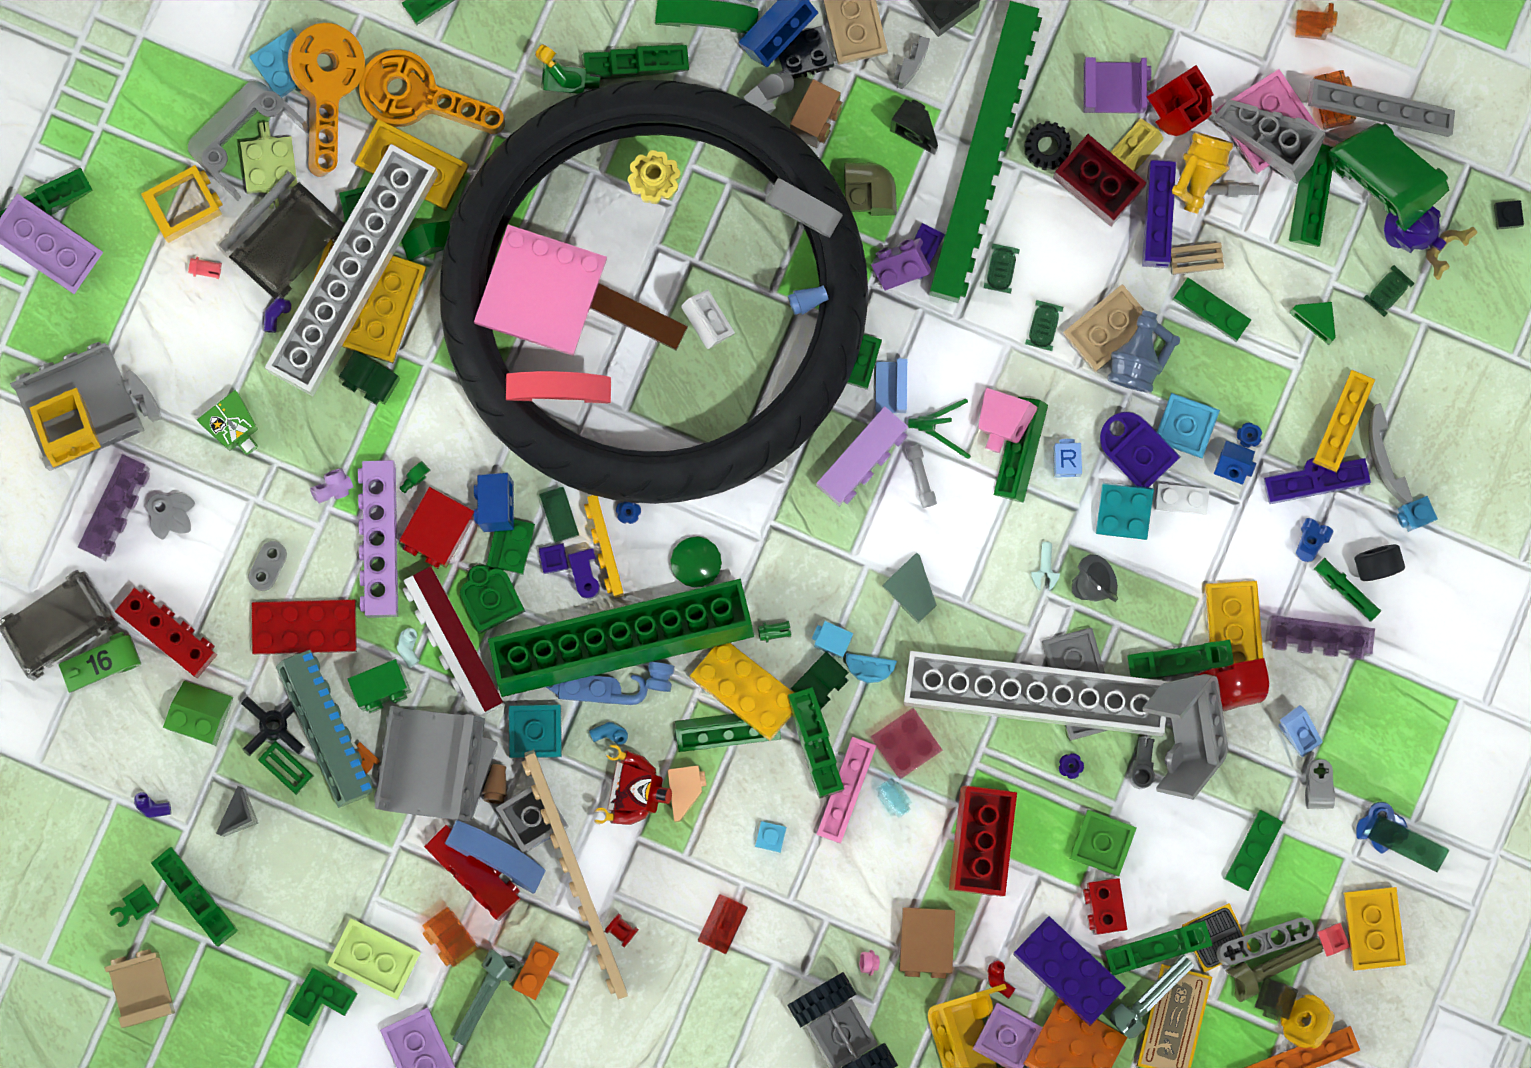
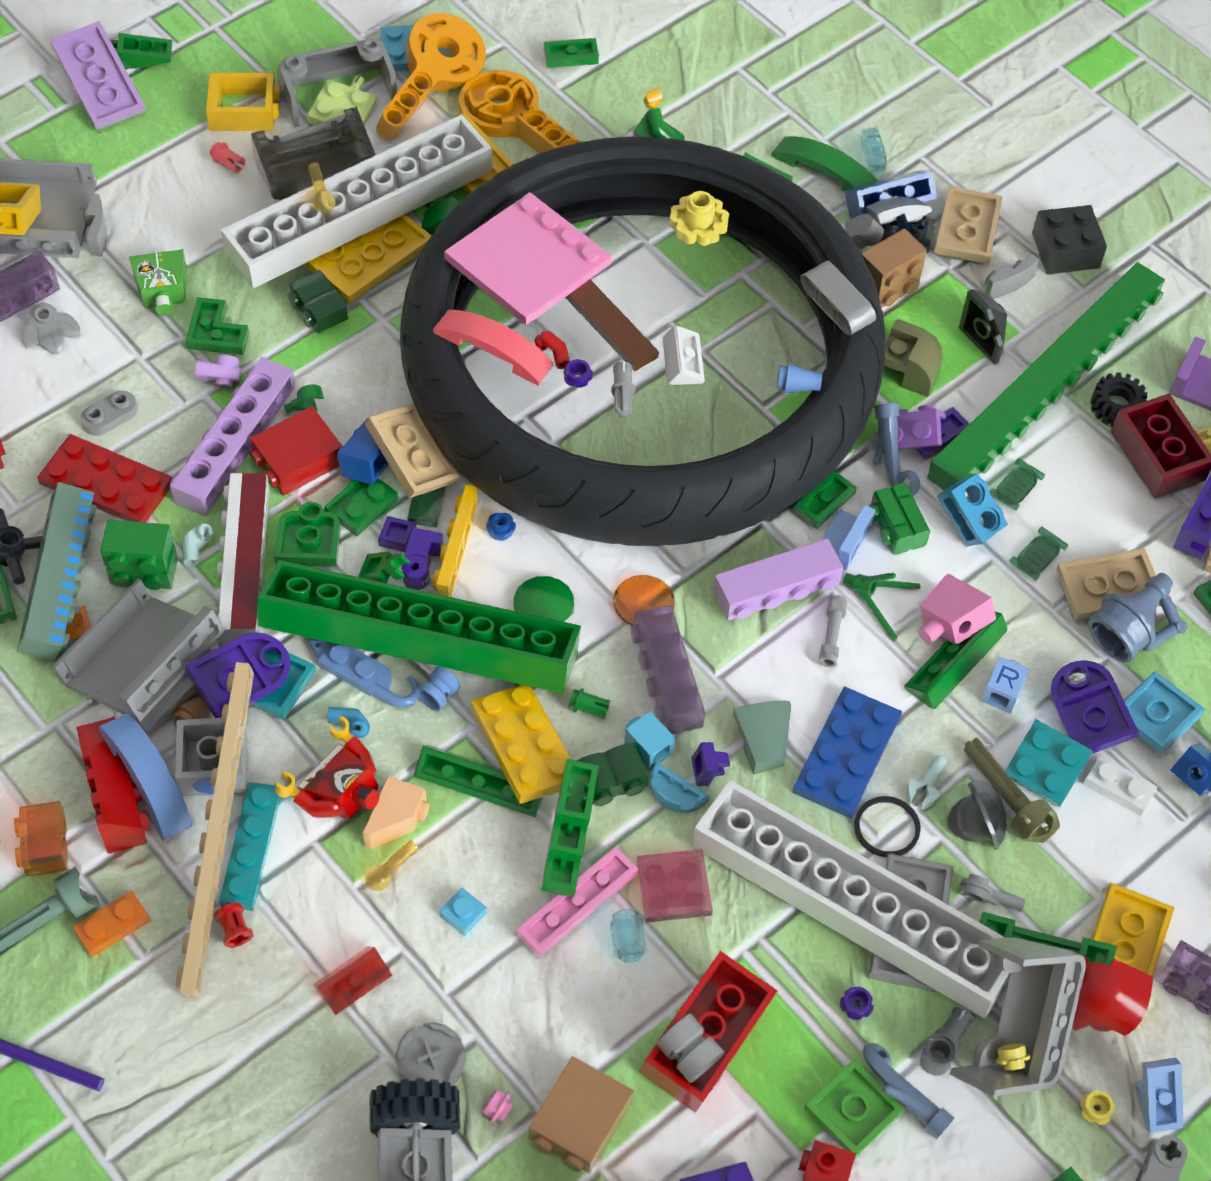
camera: 25 degrees right, 25 degrees down
none -> green plate [185,297,249,355]
none -> dark purple plate [185,633,290,718]
none -> teal plate [219,782,281,911]
none -> clear yellow bar [308,163,336,214]
none -> green plate [358,551,410,583]
none -> tan plate [364,404,461,498]
none -> clear yellow bar [365,839,419,891]
none -> light grey tile [396,1022,466,1086]
none -> red arm [534,331,570,369]
none -> dark purple plate [563,359,593,388]
none -> light grey axle [611,361,635,418]
none -> clear orange piece [613,575,675,628]
none -> clear purple brick [630,605,705,734]
none -> light grey wheel [657,1014,724,1083]
none -> dark purple tile [691,742,730,786]
none -> blue plate [792,686,902,819]
none -> black piece [854,796,921,858]
none -> sand blue plant [863,1043,955,1140]
none -> light grey slope [866,198,932,224]
none -> green brick [868,482,931,555]
none -> sand blue plant [873,402,920,496]
none -> dark azure brick [937,473,1008,547]
none -> light grey plate [960,874,1025,912]
none -> olive piece [964,737,1060,843]
none -> light yellow plate [996,1043,1031,1070]
none -> light yellow plate [1080,1091,1115,1125]

